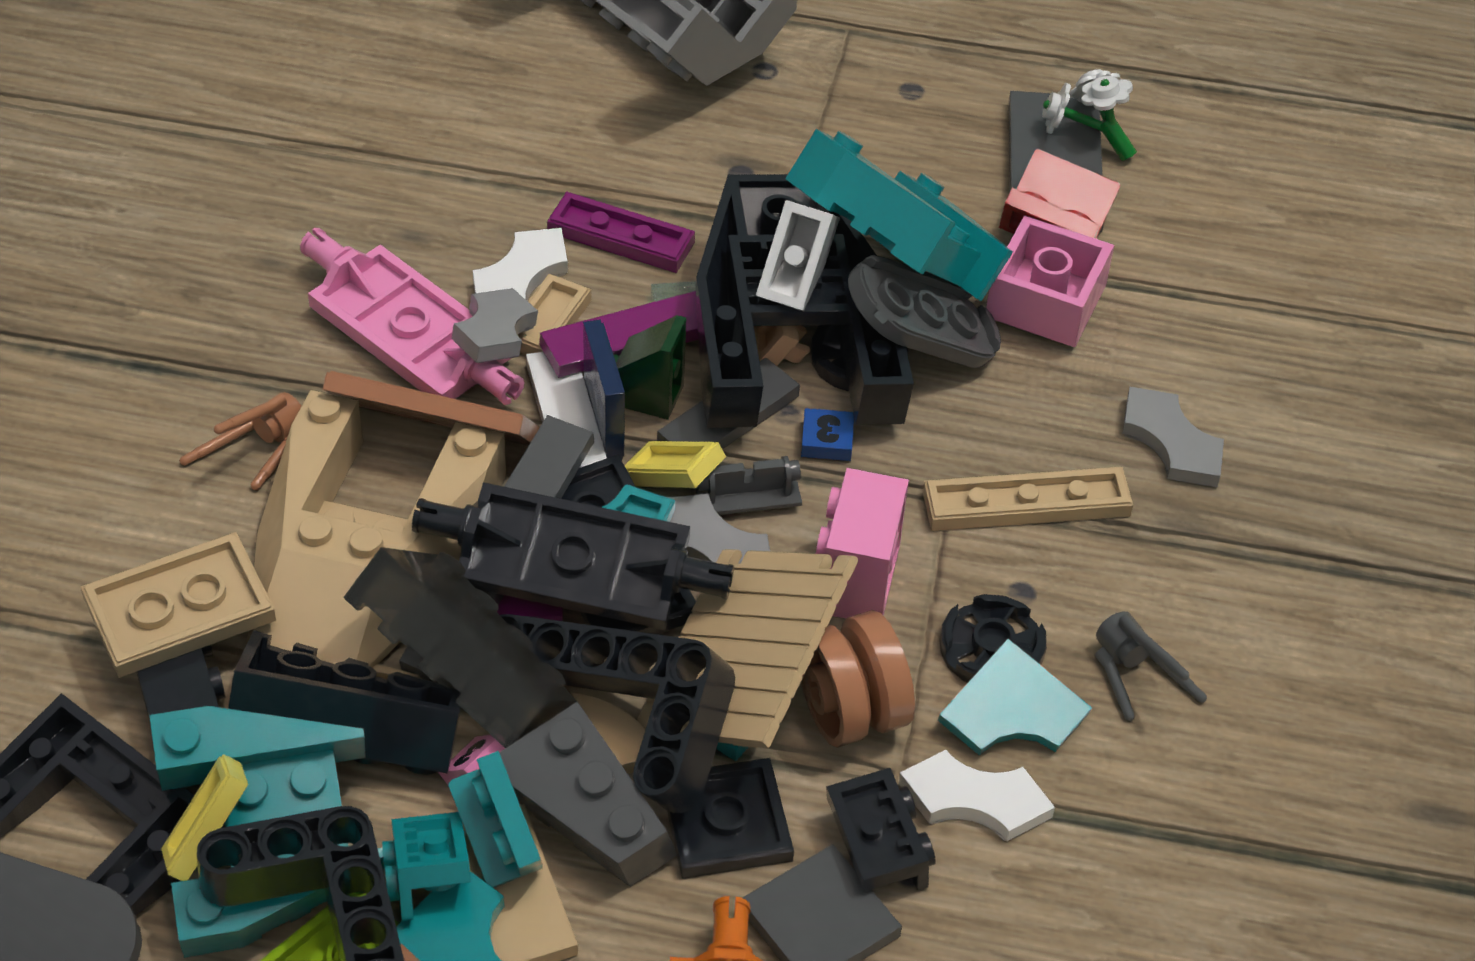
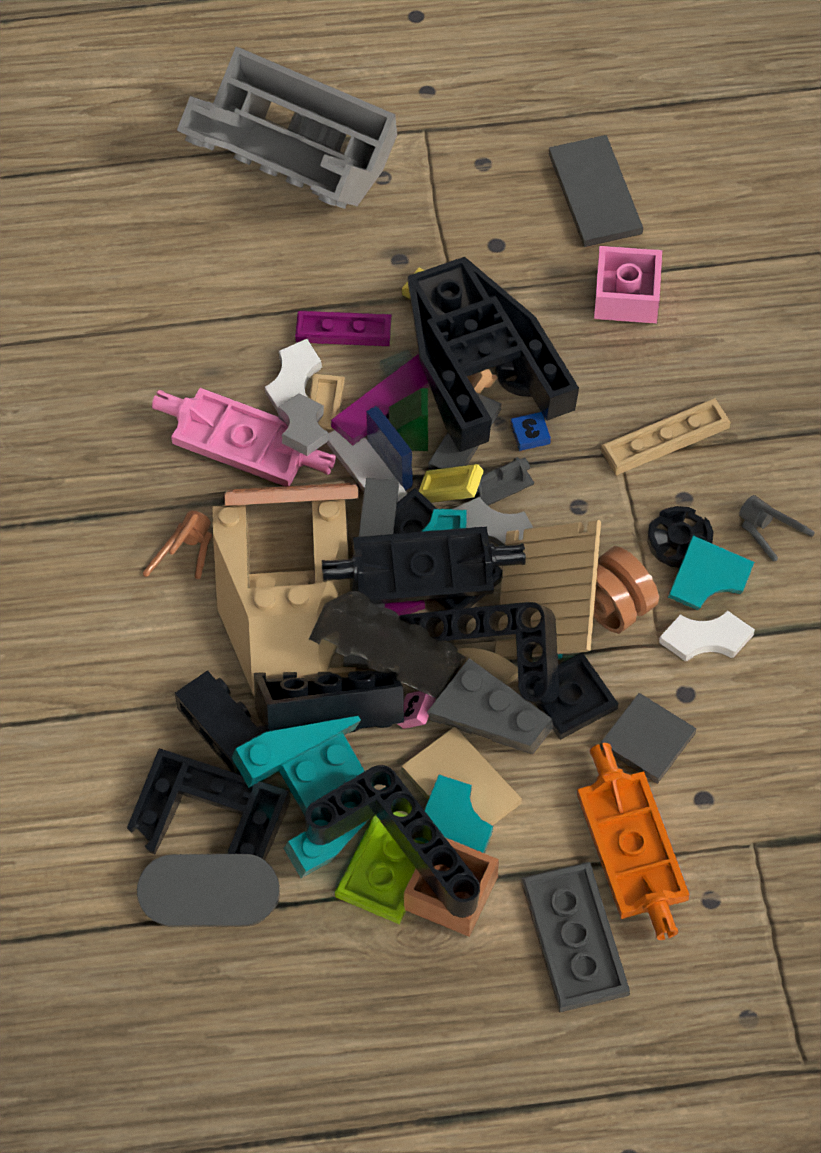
camera: 15 degrees left, 10 degrees up
tan tile [81,532,276,678] -> none
light yellow tile [161,754,248,881] -> none
teal bracket [382,812,471,921] -> none
teal bracket [449,751,543,888] -> none
white slope [756,200,840,311] -> none
teal wedge [785,129,1013,301] -> none
bright pink brick [816,468,909,619] -> none
black bracket [826,768,936,892] -> none
dark grey tile [848,255,1001,368] -> none
bracket [999,149,1120,239] -> none
white plant [1042,69,1137,161] -> none
light grey tile [1122,387,1224,487] -> none

